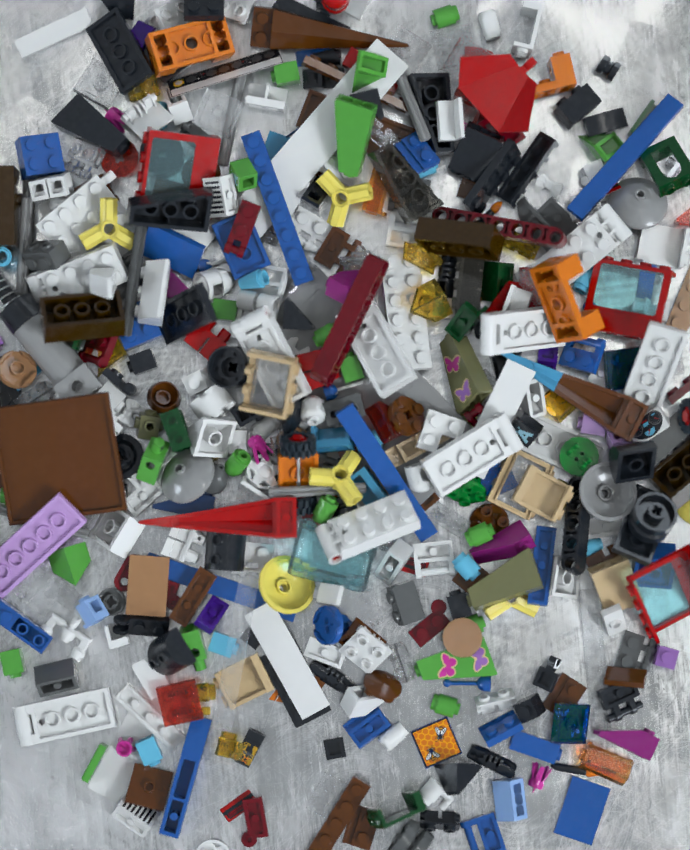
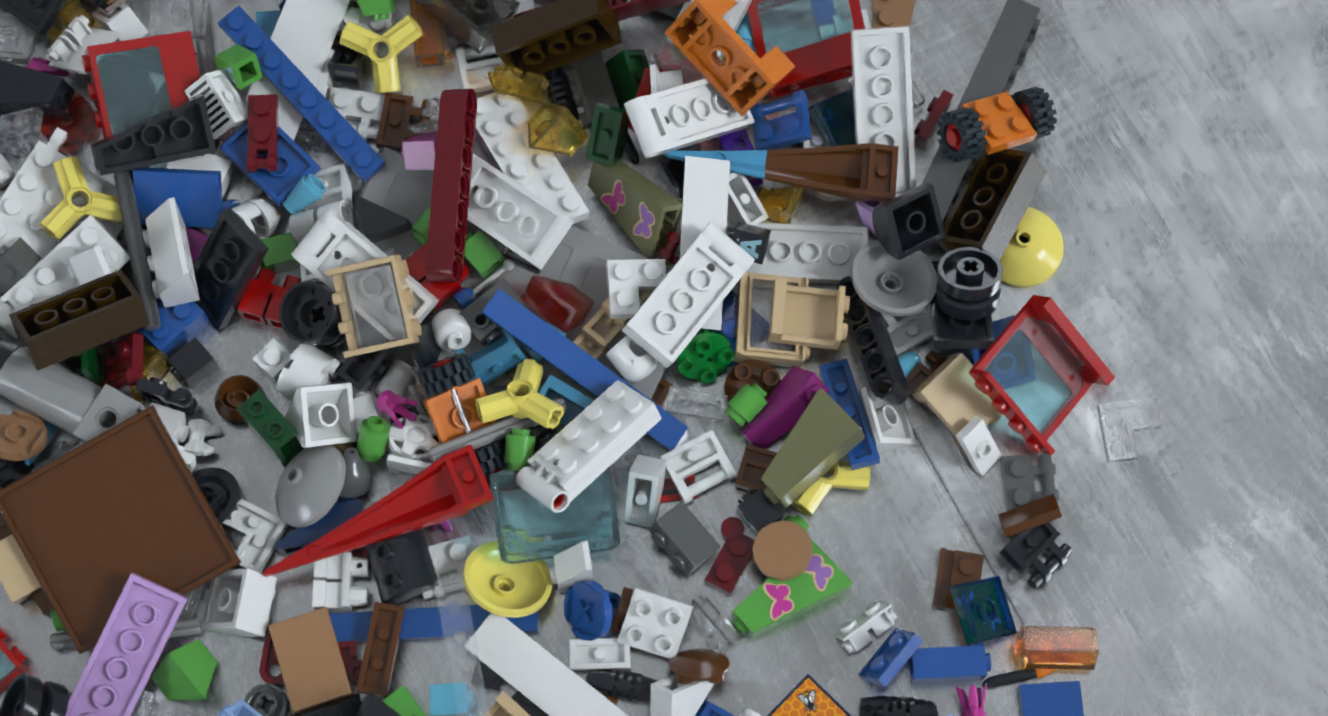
camera: 20 degrees left, 15 degrees down
olive brick [134,409,163,440] -> none
bright green torso [136,437,170,485] -> none
dark purple plate [194,595,229,635] -> none
reddish brown plate [387,396,424,436] -> none
bright green brick [430,694,461,718] -> none
blue hinge [443,676,491,692] -> none
medium azure brick [452,552,481,581] -> none
clear yellow hinge [503,231,541,260] -> none
black brick [513,693,546,724] -> none
black plate [533,656,562,693] -> none
green plate [559,437,599,476] -> none
lavender brick [576,413,606,437] -> none
magenta slope [593,728,660,761] -> none
slope [632,406,670,443] -> none
medium lavender brick [652,644,679,670] -> none

